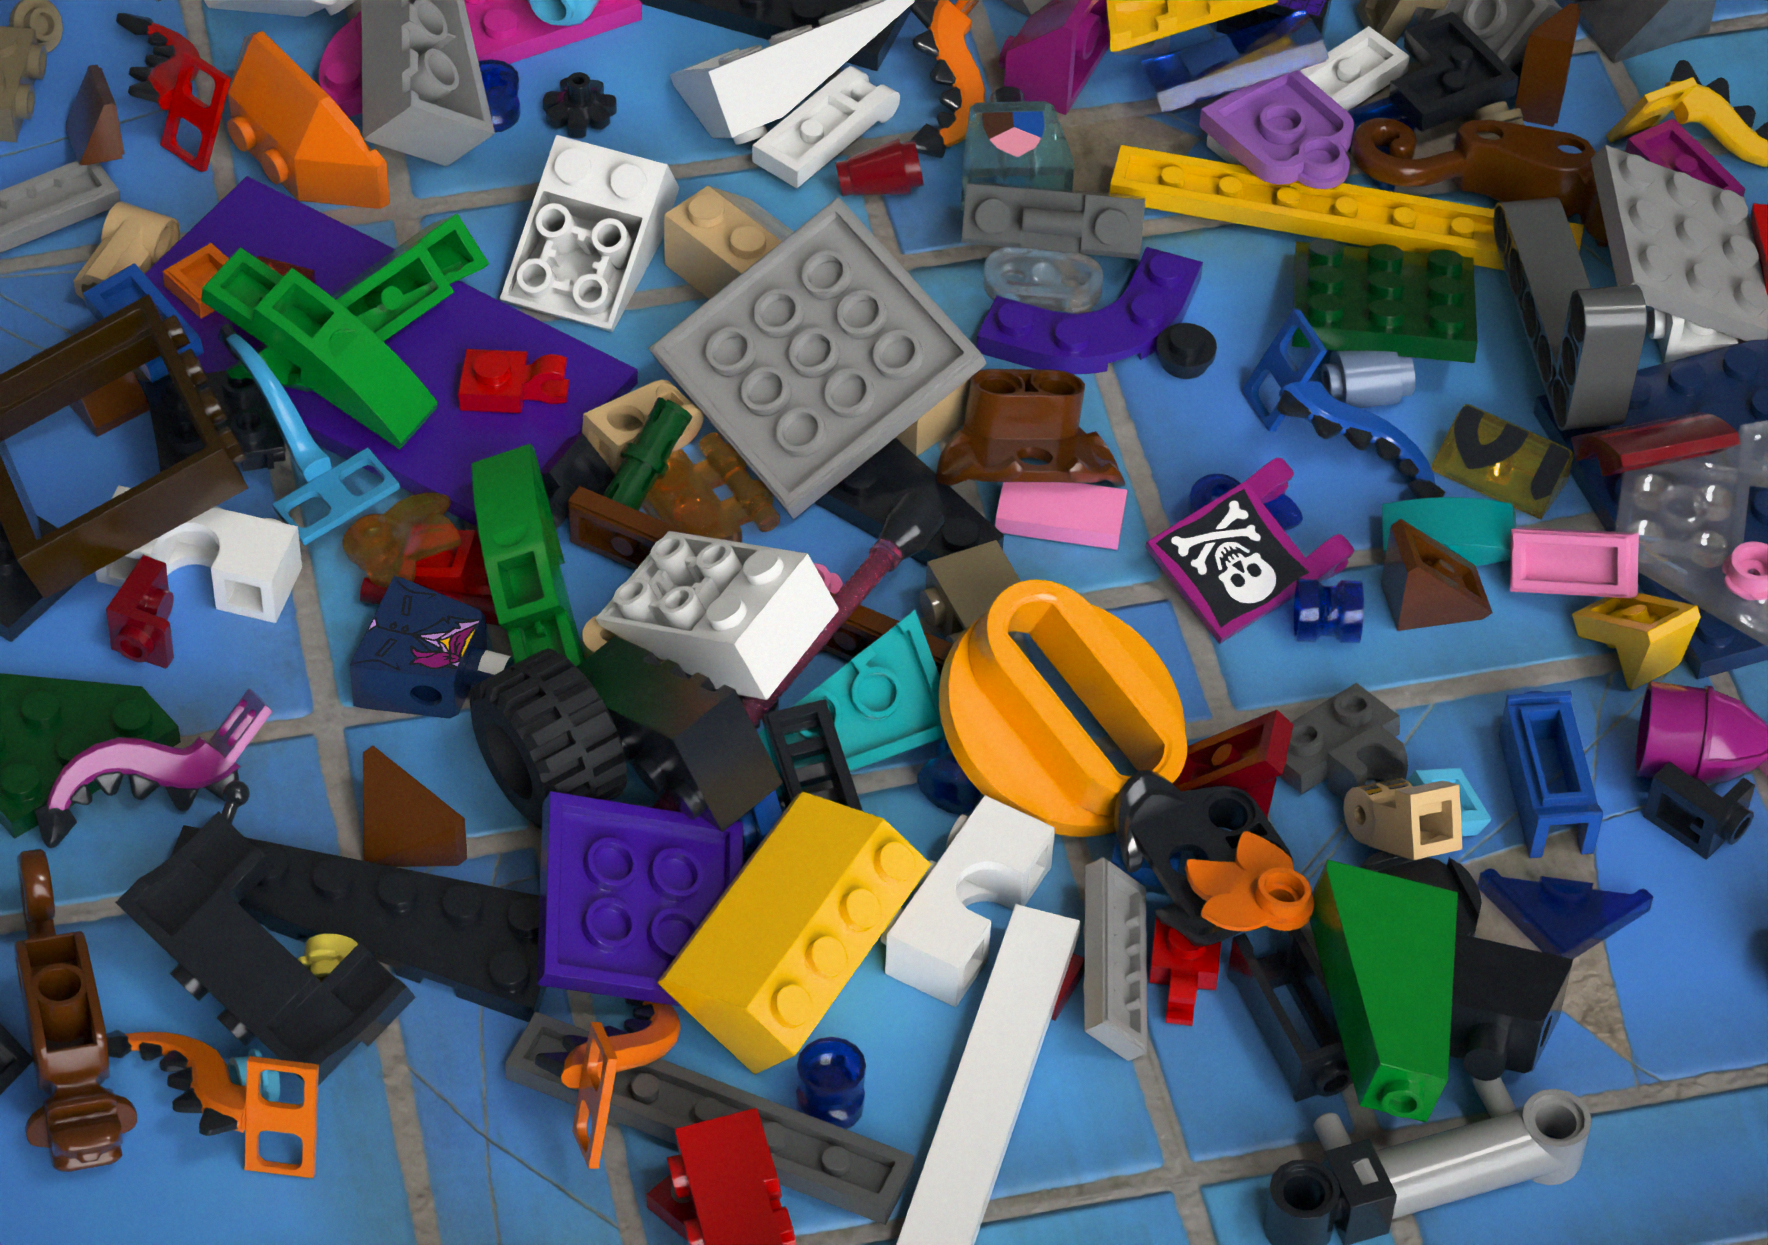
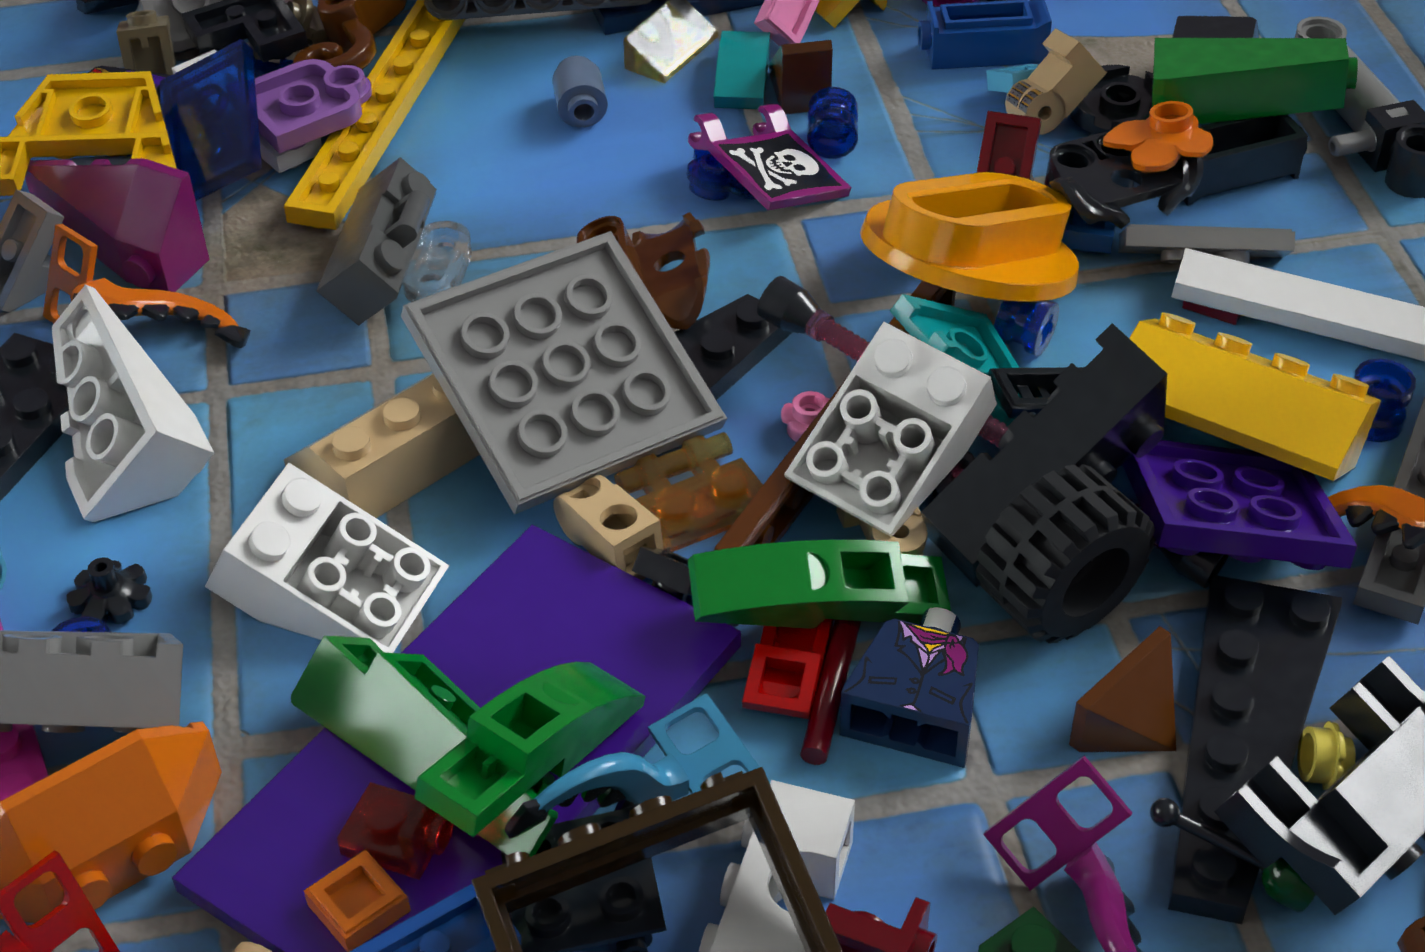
camera: 85 degrees left, 5 degrees down
clear orange plate [342,492,462,588] -> none
red plate [458,349,570,413] -> none
dark green pin [602,397,692,511] -> none
white plate [752,66,900,188] -> none
dark red cone [835,137,924,197] -> none
white arch [881,795,1055,1008] -> none
dark tan slope [919,540,1021,644] -> none
clear light blue torso [960,86,1075,211] -> none
dark purple plate [976,247,1203,374] -> none
bright pink tile [995,482,1127,550] -> none
red plate [1149,914,1221,1026] -> none
black plate [1156,323,1217,379] -> none
blue piece [1242,309,1446,499] -> none
dark grey plate [1279,683,1408,801] -> none
dark green plate [1292,239,1478,363] -> none
clear blue tile [1477,868,1653,959] -> none

